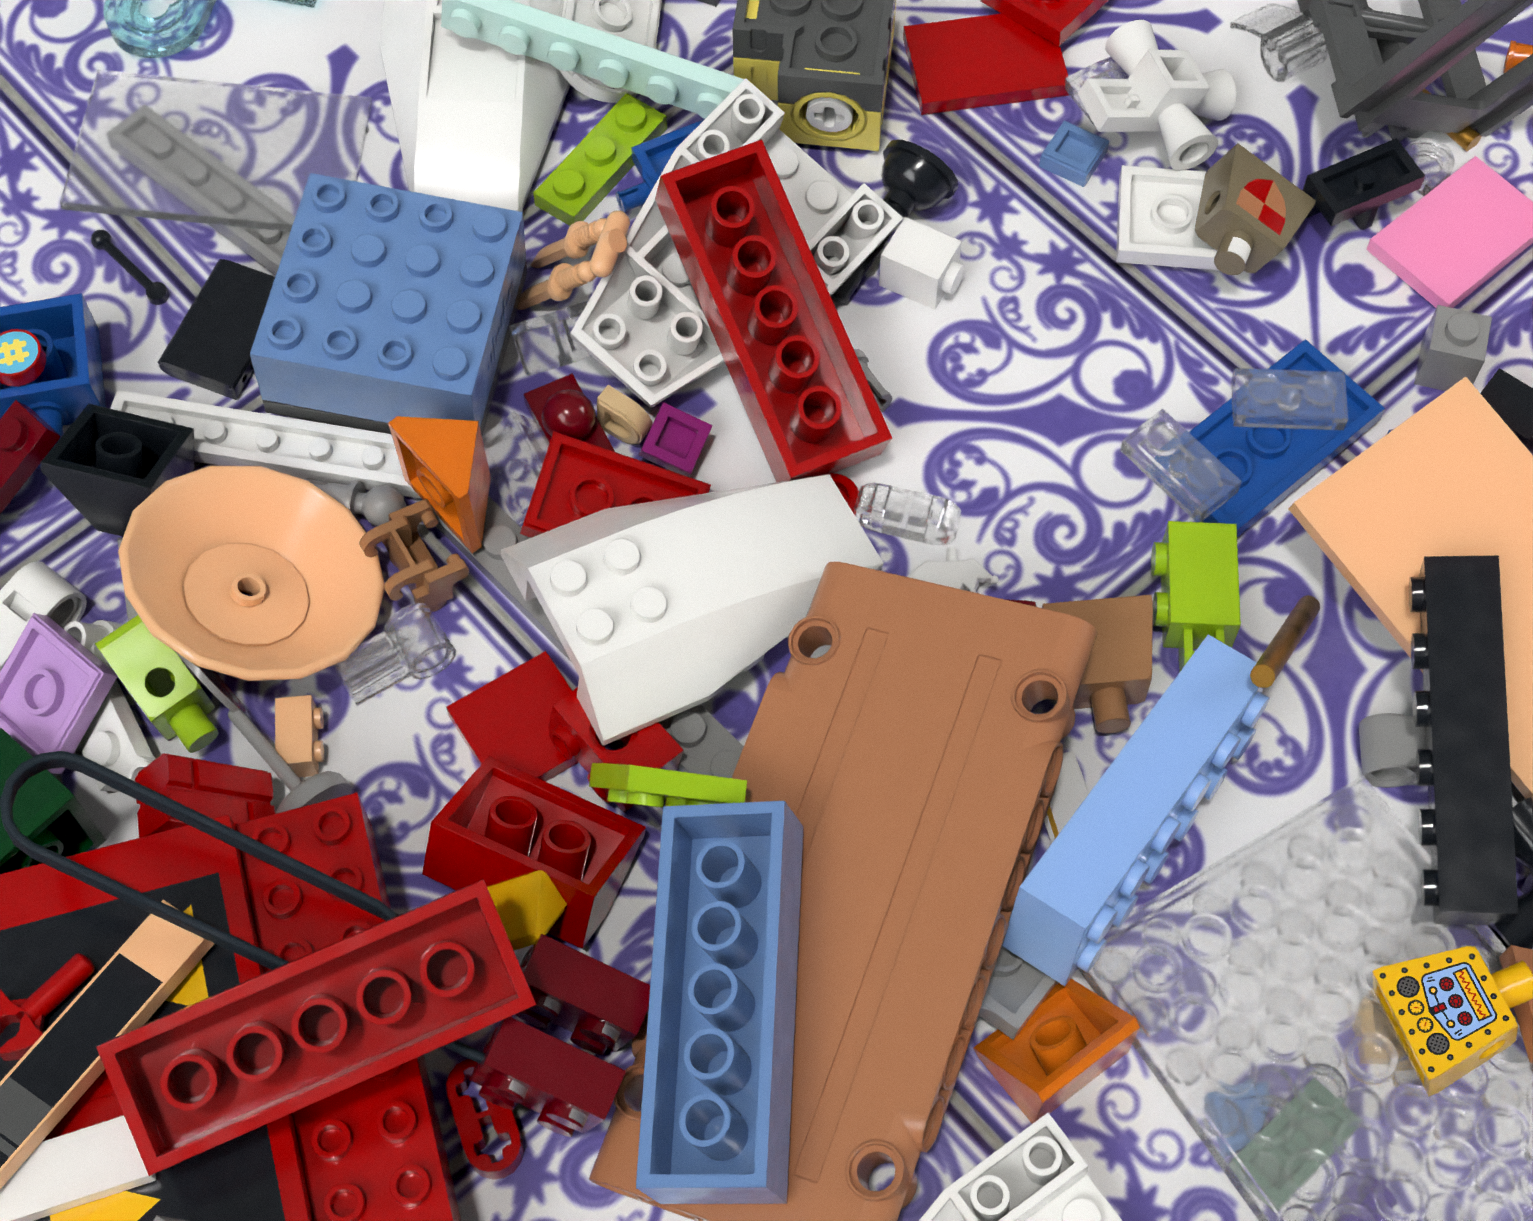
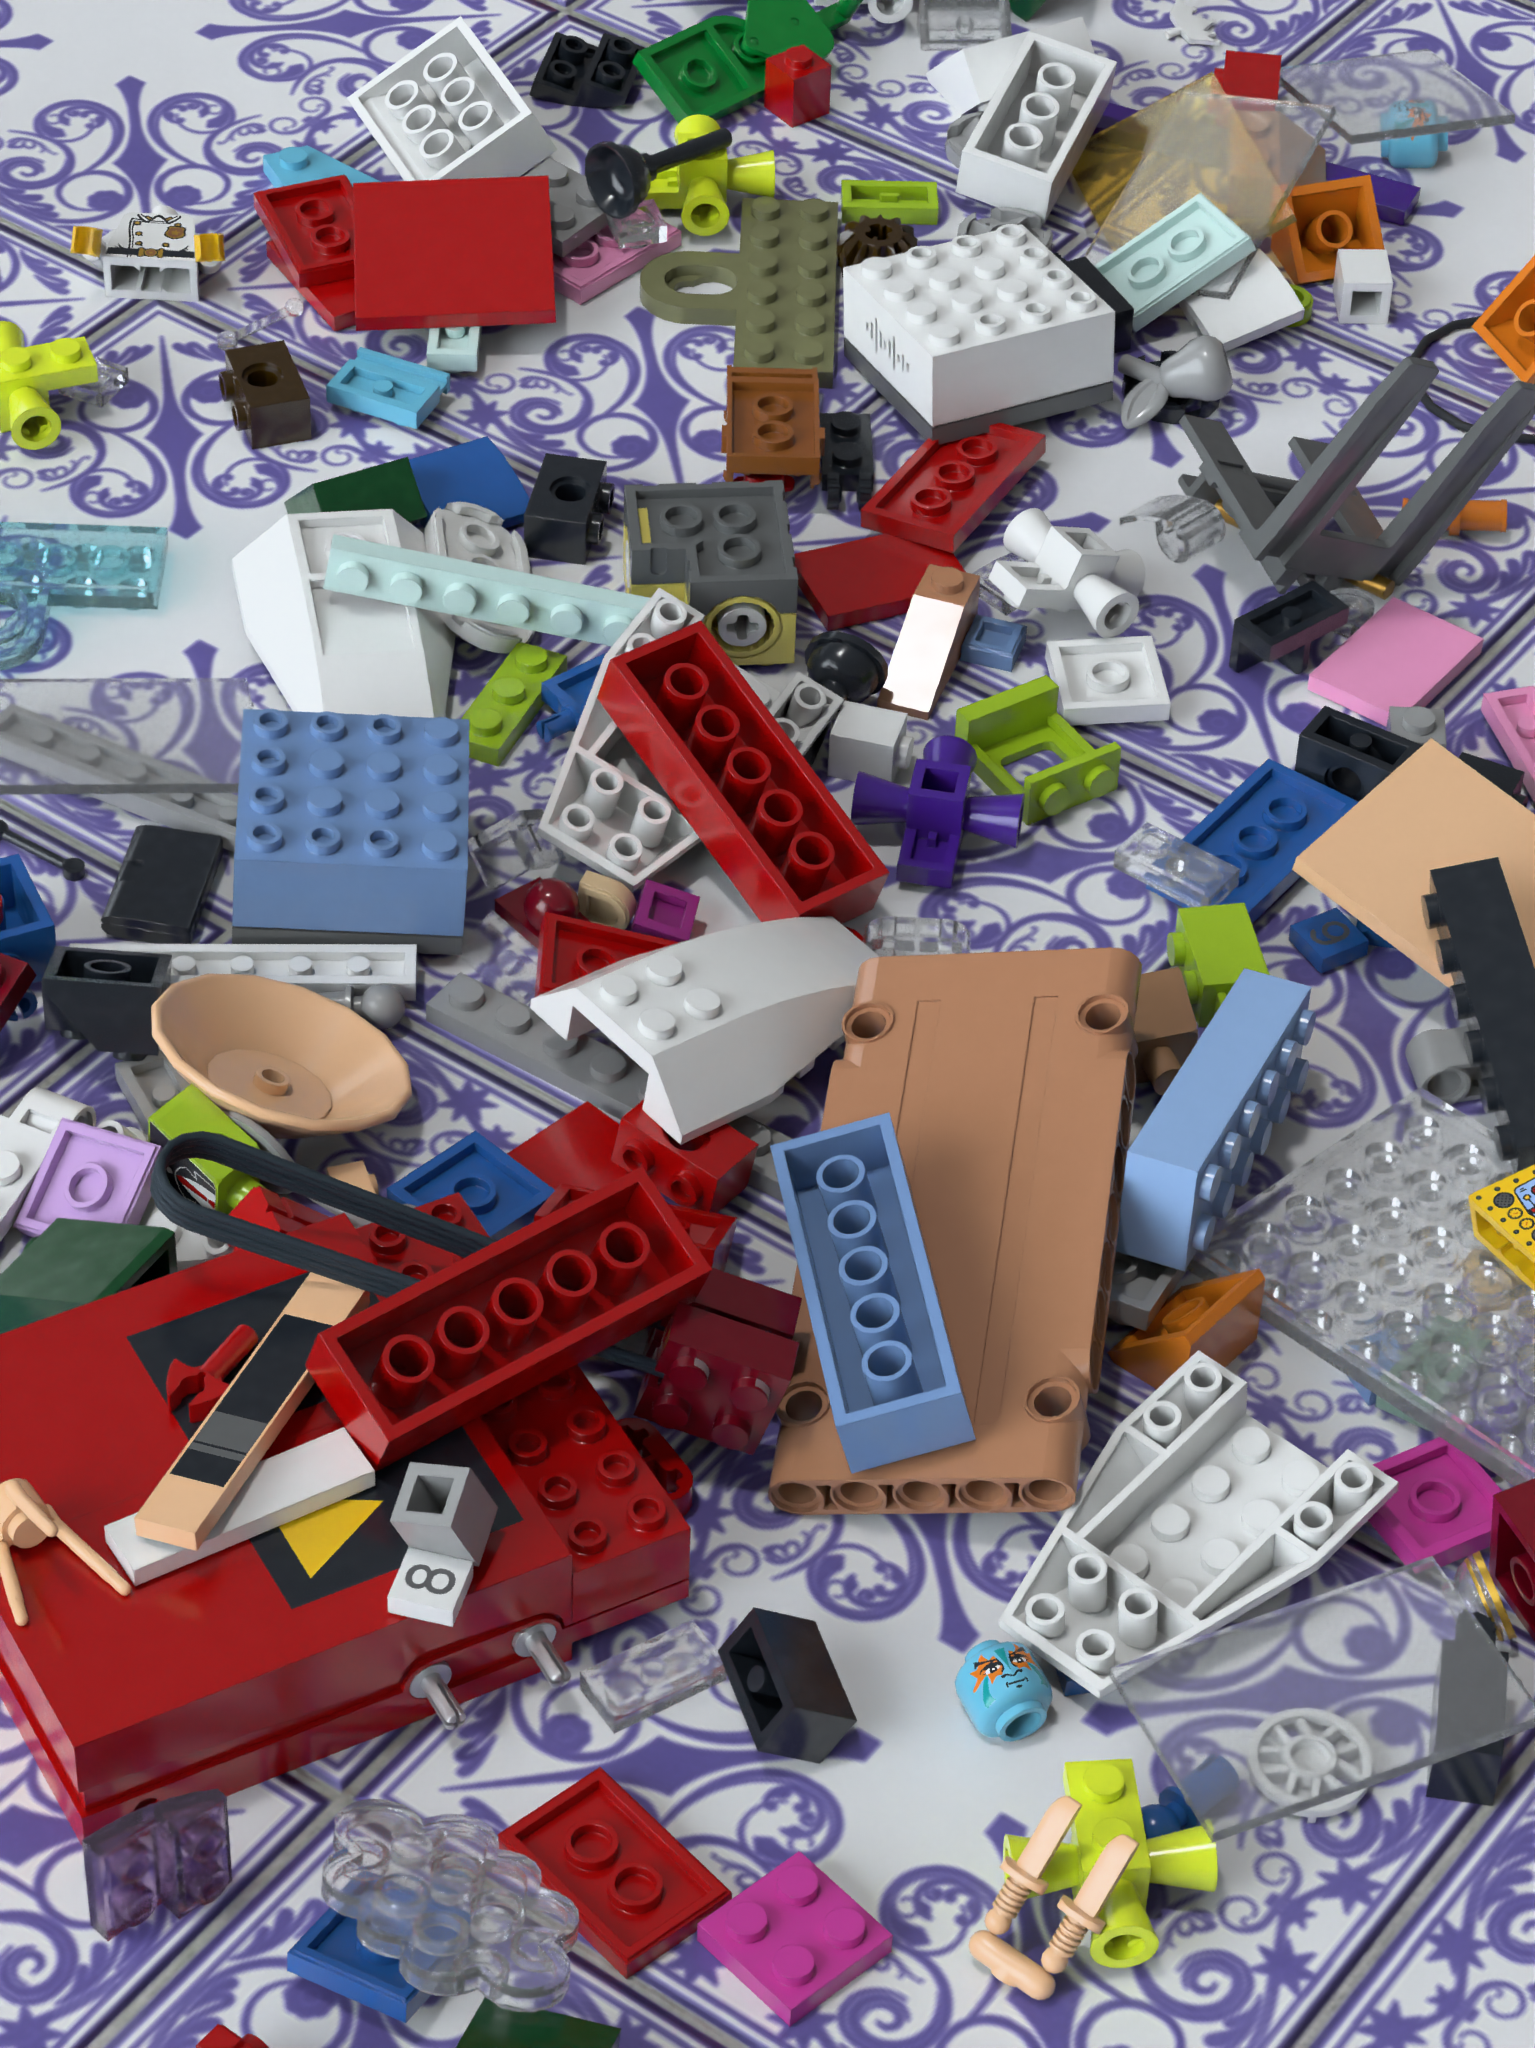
camera: 15 degrees left, 20 degrees down
clear piece [333,603,456,706] -> none
medium nougat piece [359,499,469,612] -> none
orange slope [388,416,491,554] -> none
light nougat piece [518,211,630,310] -> none
lime plate [589,763,747,808] -> none
dark tan torso [1194,143,1316,275] -> none
clear plate [1231,368,1348,430] -> none
pearl gold bar [1250,595,1320,688] -> none
none -> blue plate [386,1130,555,1241]
none -> dark purple brick [851,735,1025,889]
none -> slope [877,564,980,720]
none -> lime window [955,675,1122,825]
none -> blue tile [1288,907,1369,973]
none -> black brick [1294,706,1423,802]

